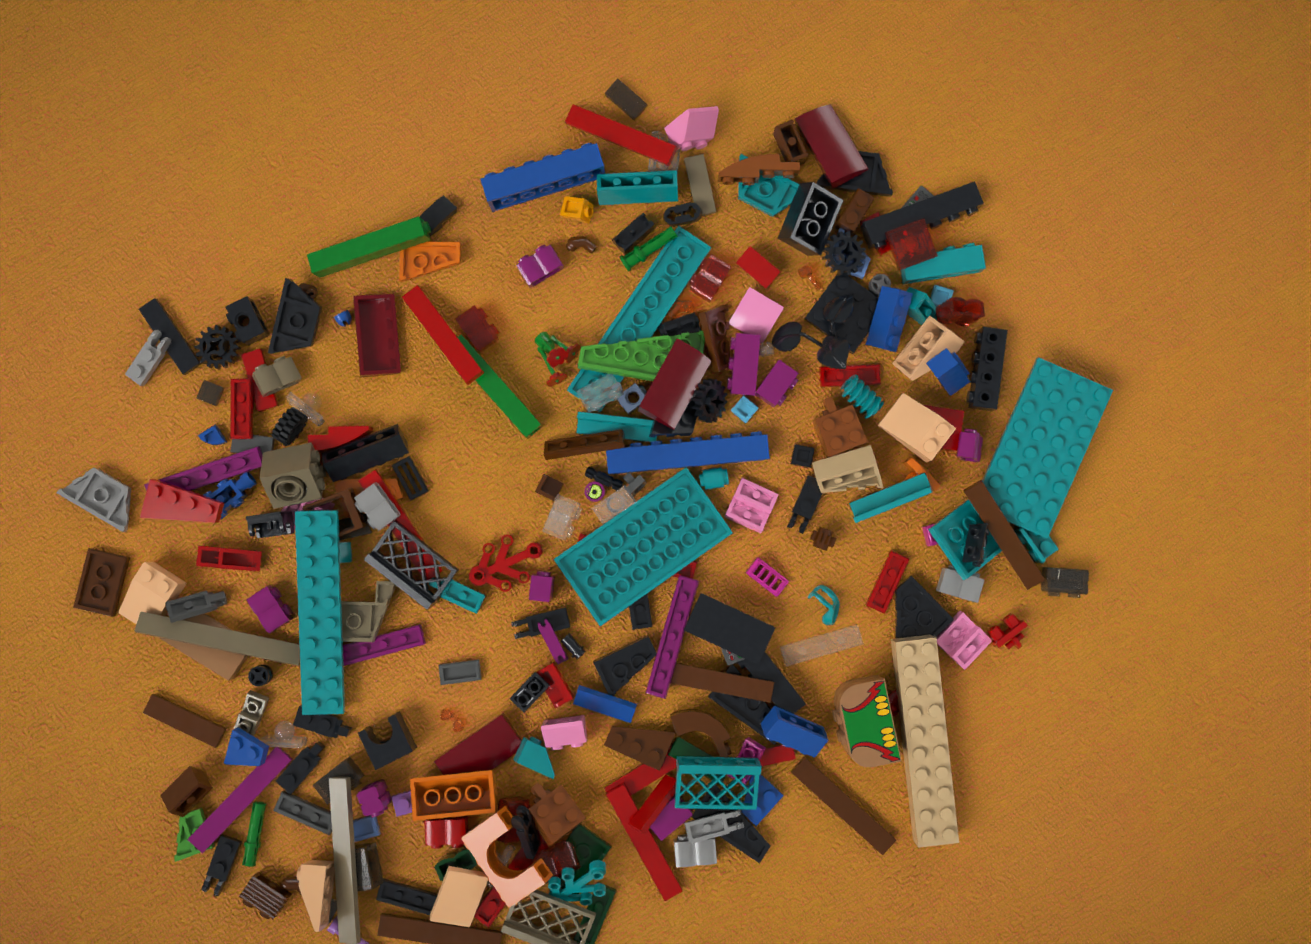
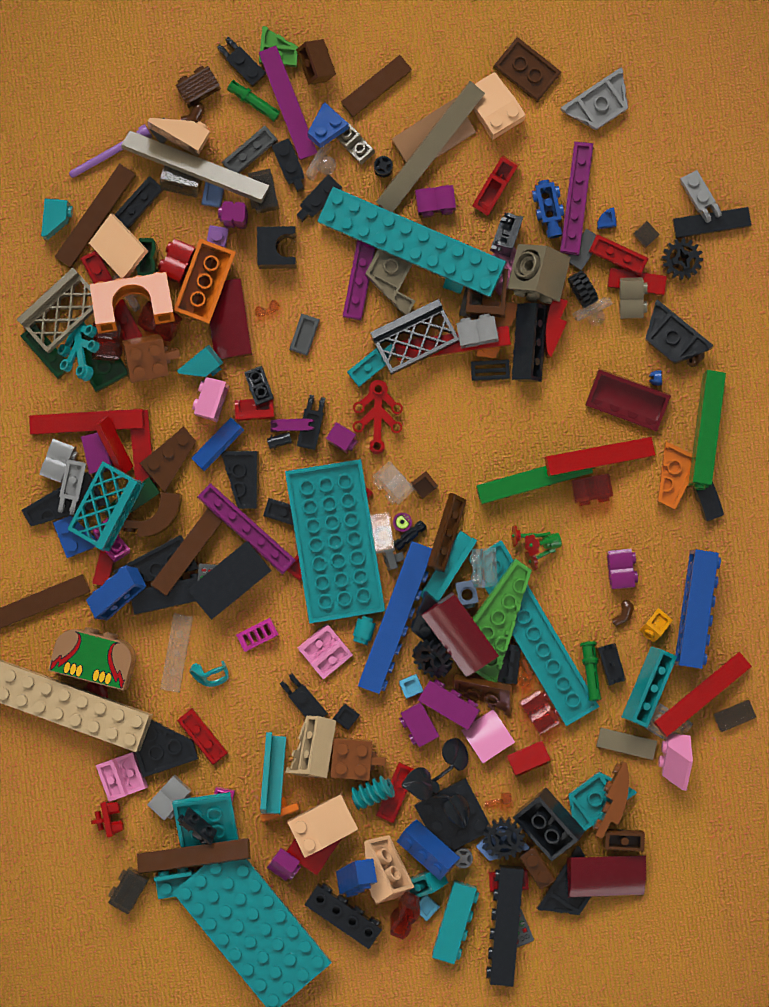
camera: 125 degrees right, 0 degrees up
red wing [140,479,224,523] -> none
dark grey hinge [165,591,227,623] -> none
black brick [225,296,270,346] -> none
black hinge [511,805,542,859] -> none
black beam [664,203,702,226] -> none
clear hinge [759,341,774,357] -> none
reddish brown gear [810,527,837,551] -> none
clear red tile [885,218,937,271] -> none

